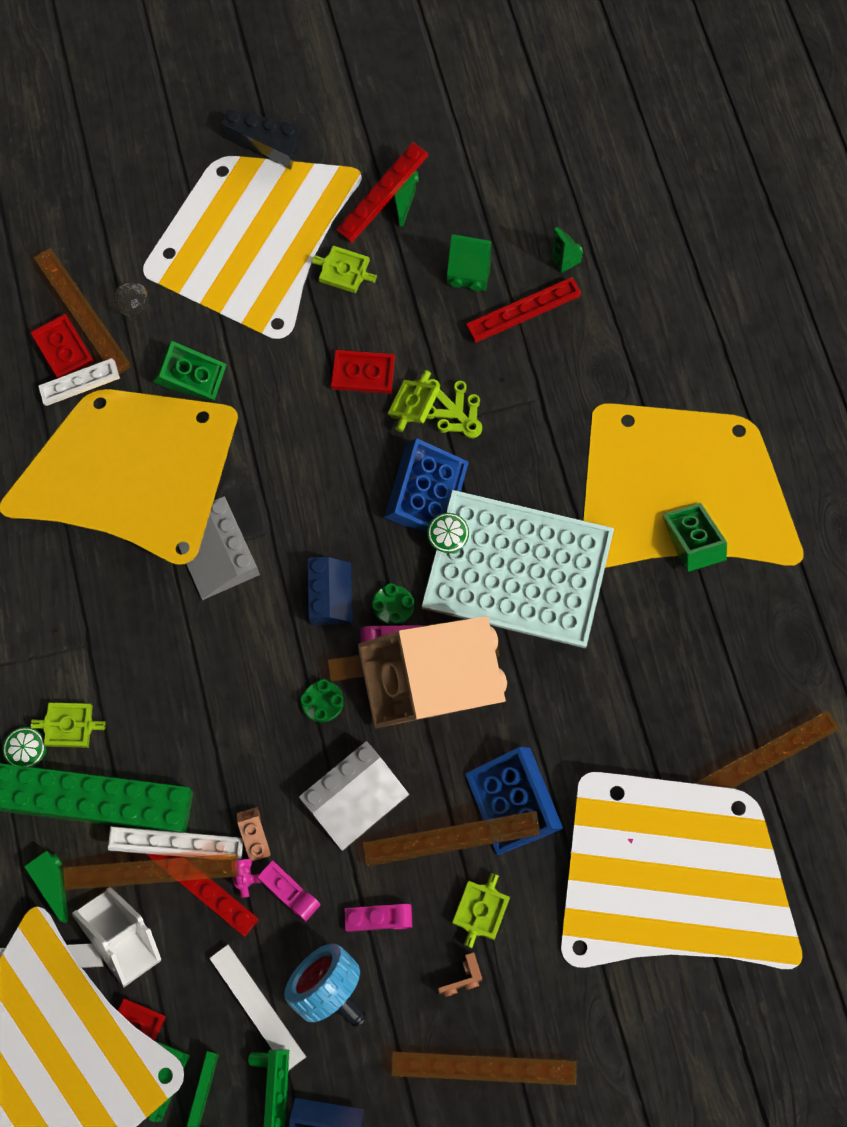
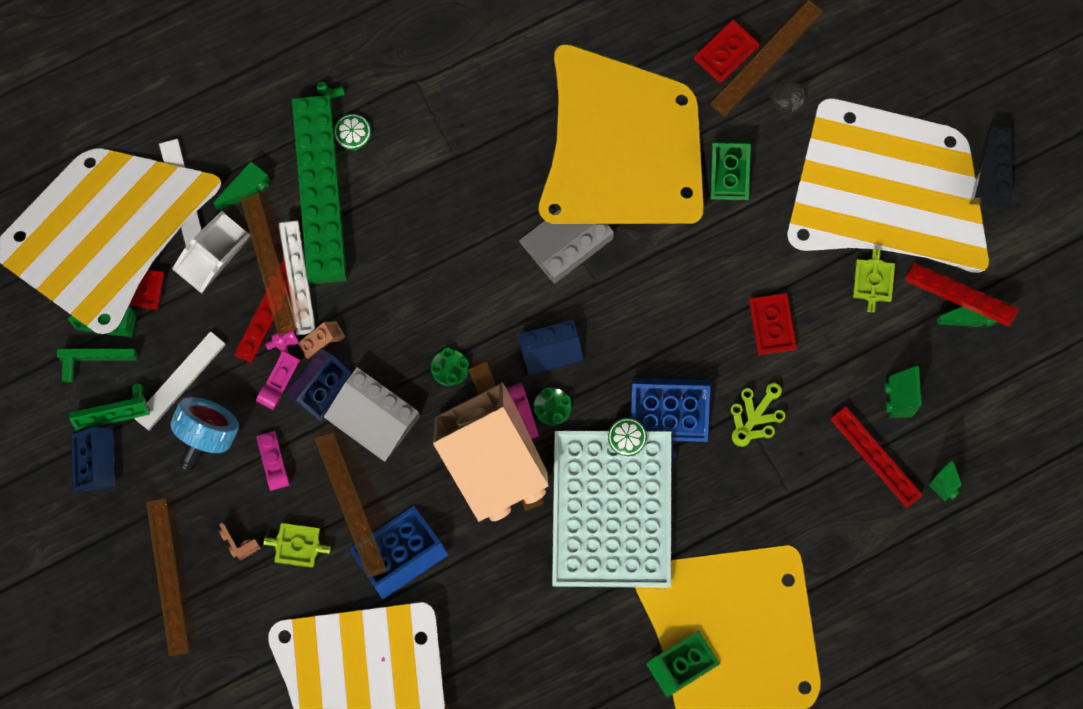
camera: 75 degrees right, 5 degrees up
lime plate [31,703,105,748] -> none
white plate [39,358,120,406] -> none
lime plate [388,370,440,432] -> none
none -> dark blue slope [285,349,352,421]

